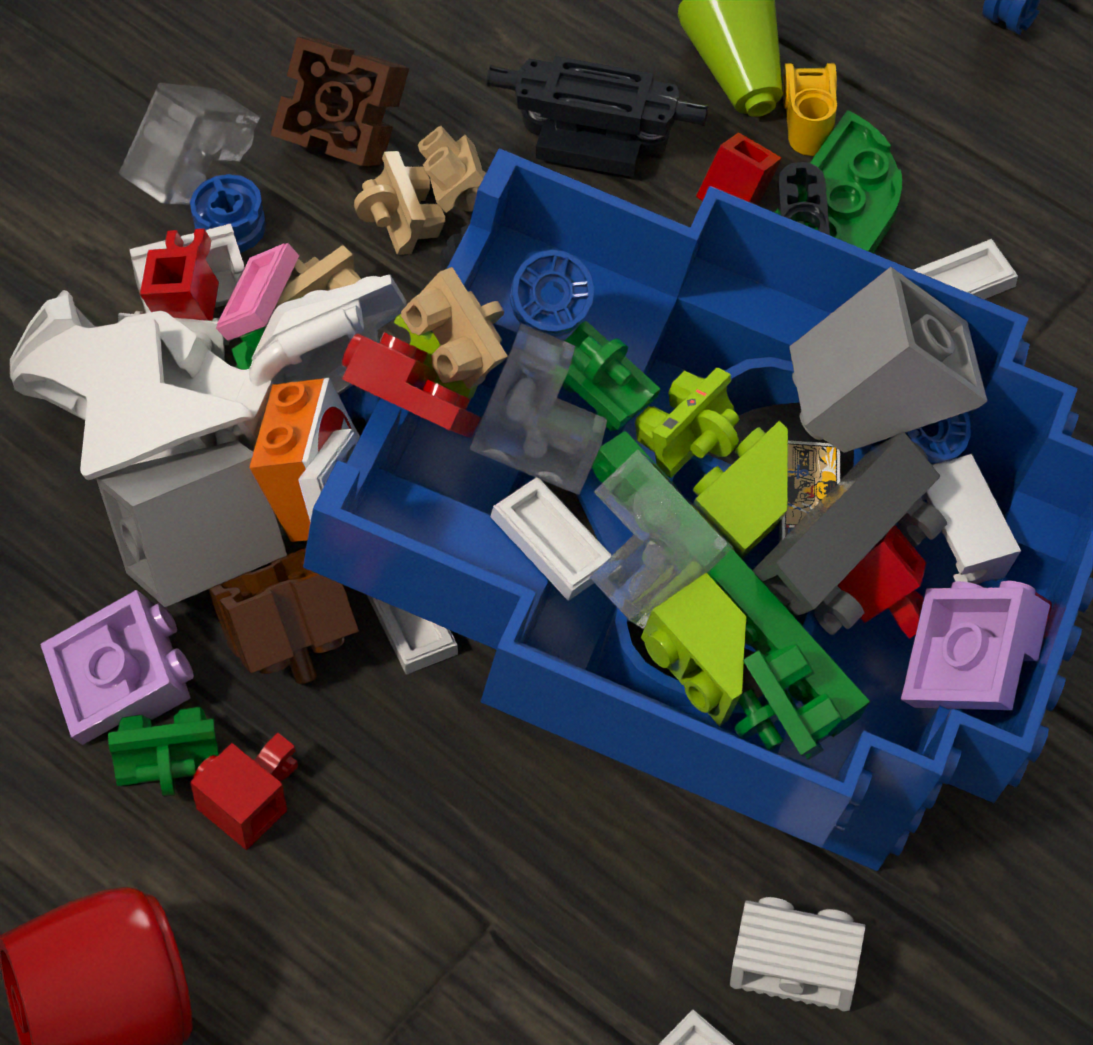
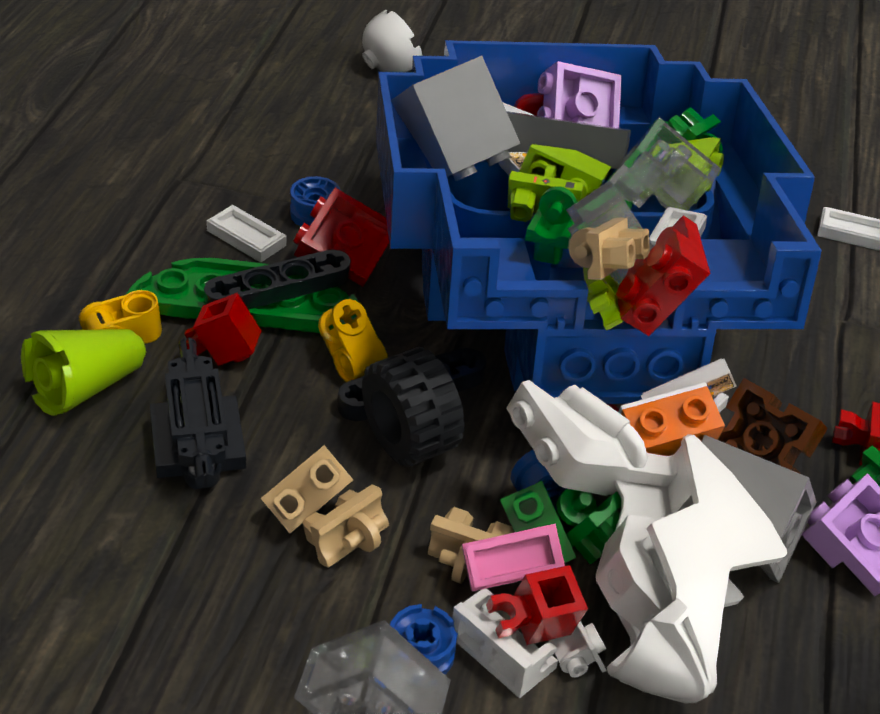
camera: 120 degrees left, 15 degrees down
reddish brown brick [271,37,410,166] -> none
blue wheel [510,250,594,338] -> none

